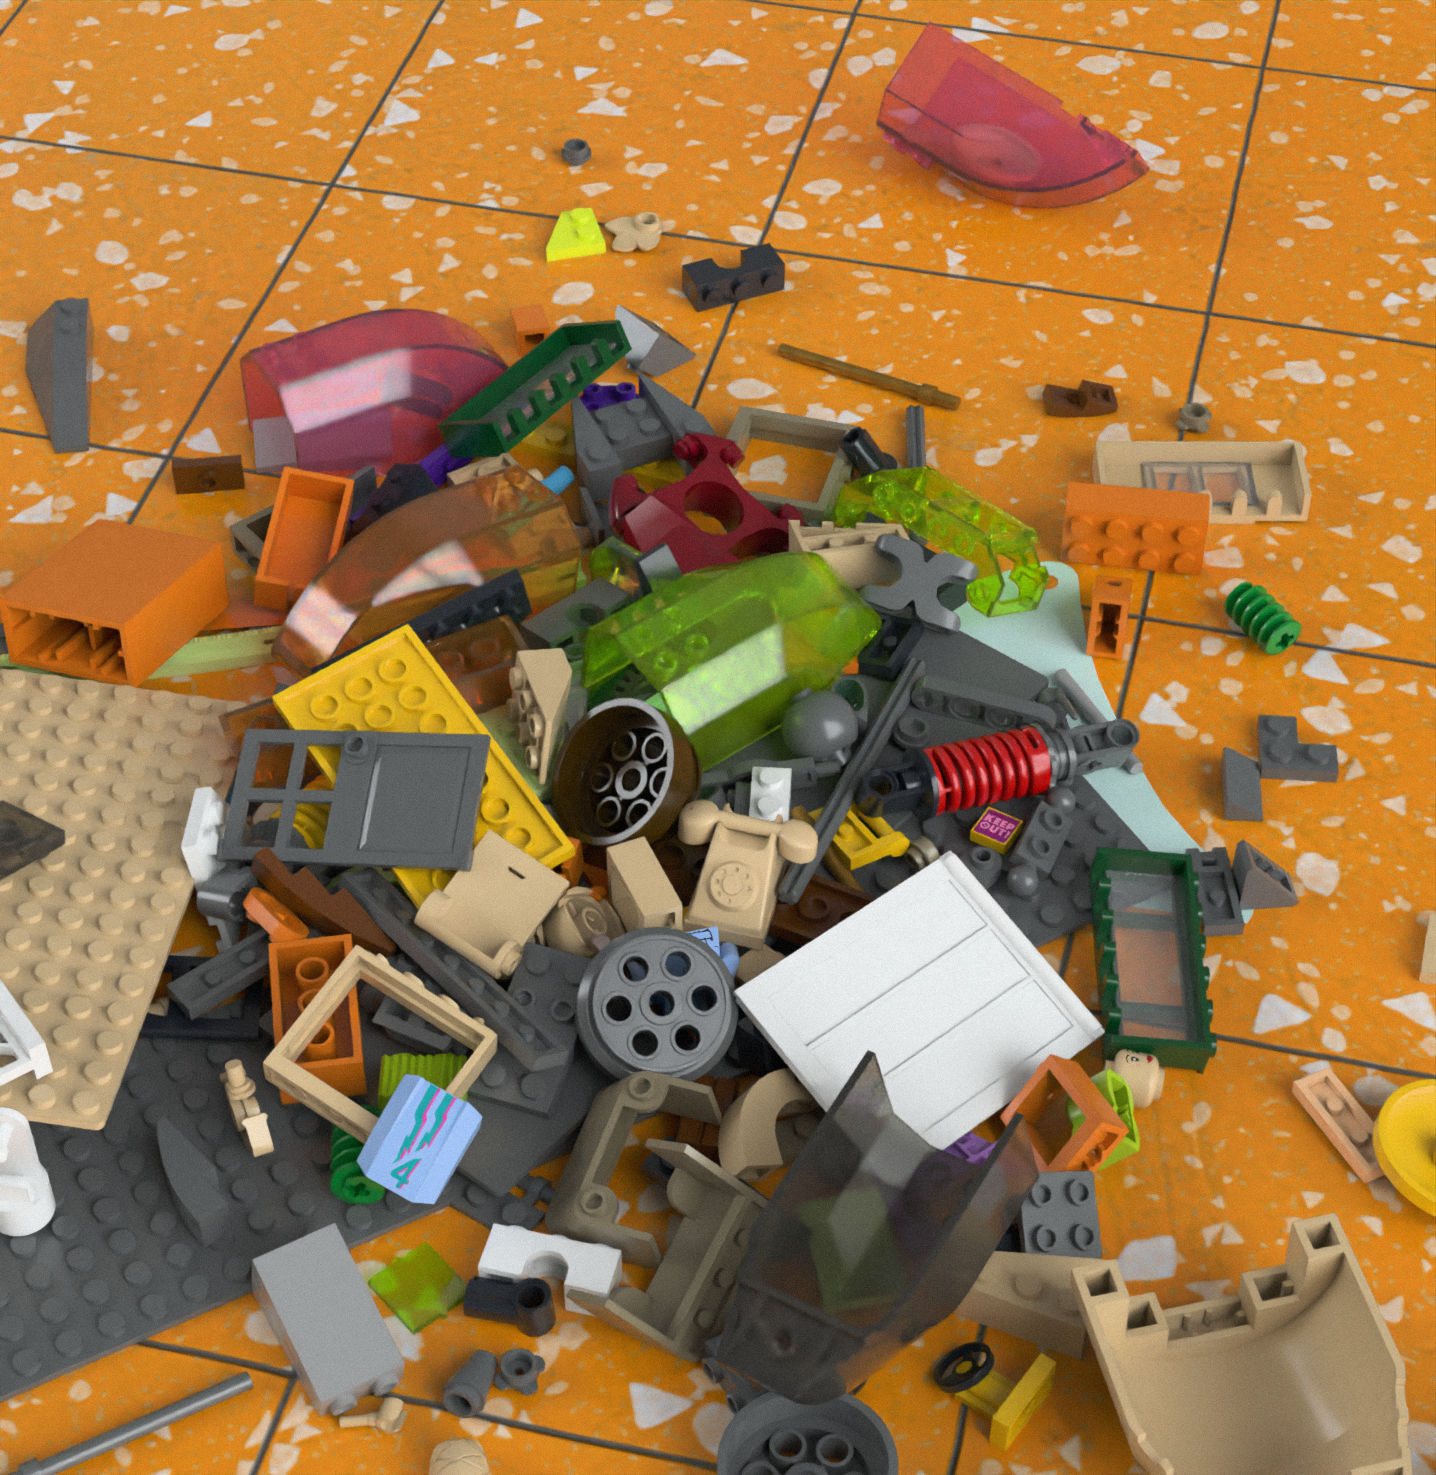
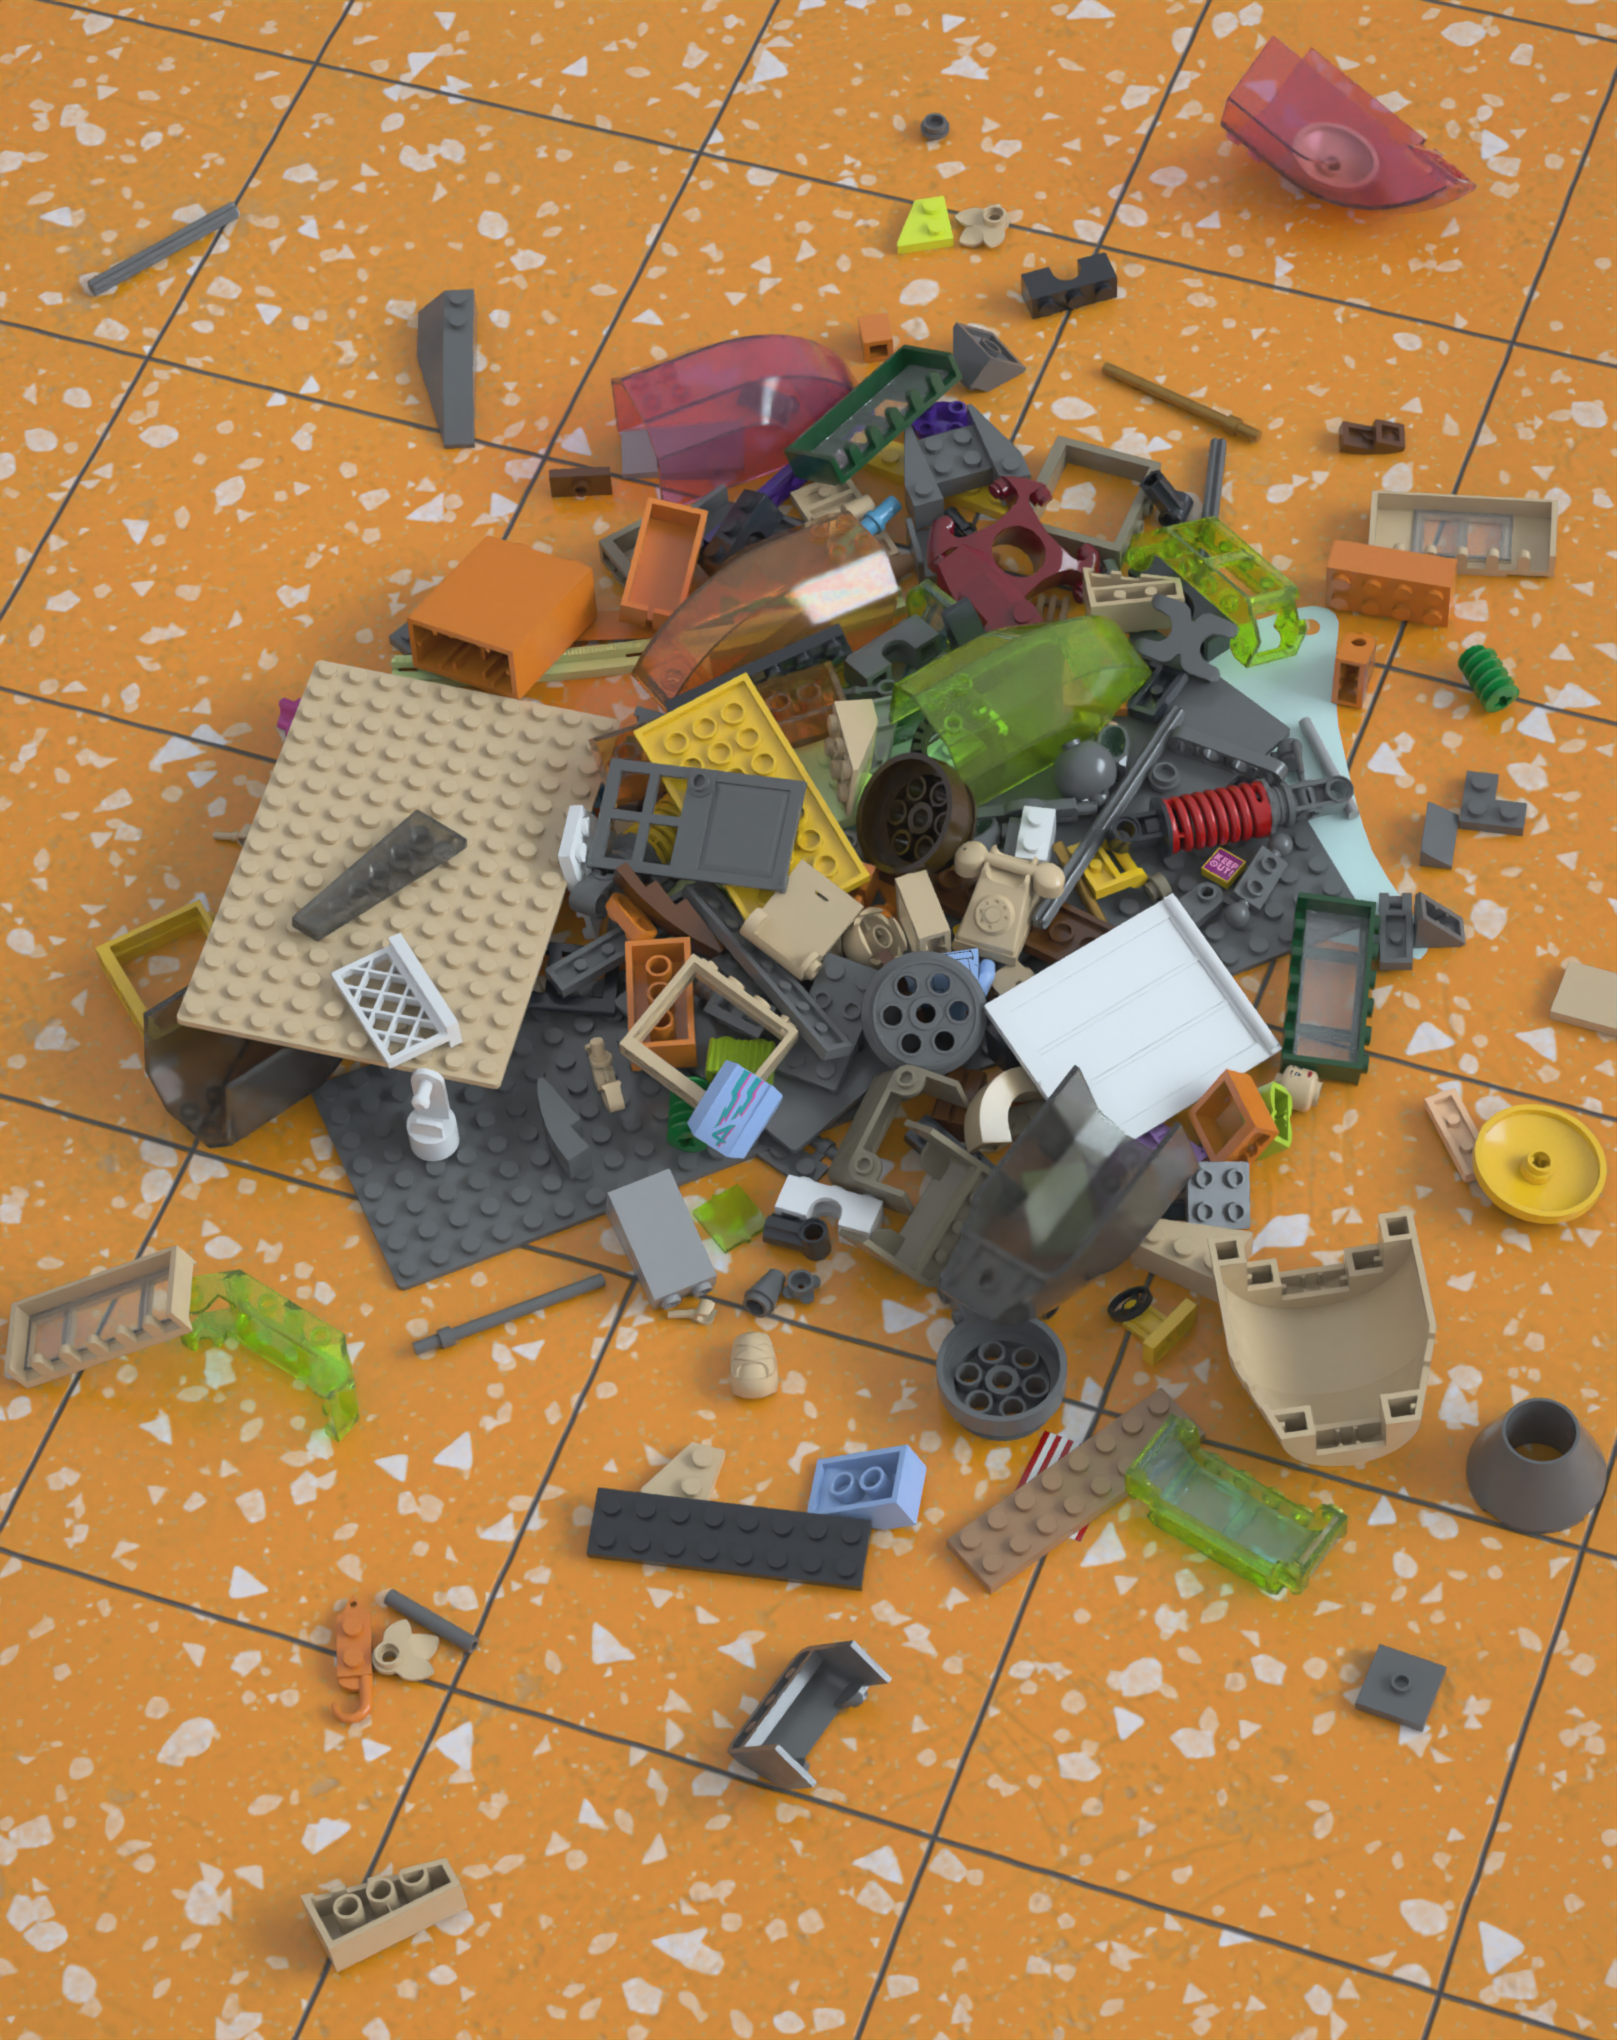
camera: 10 degrees right, 10 degrees up
dark tan plate [1176,402,1212,433] -> none

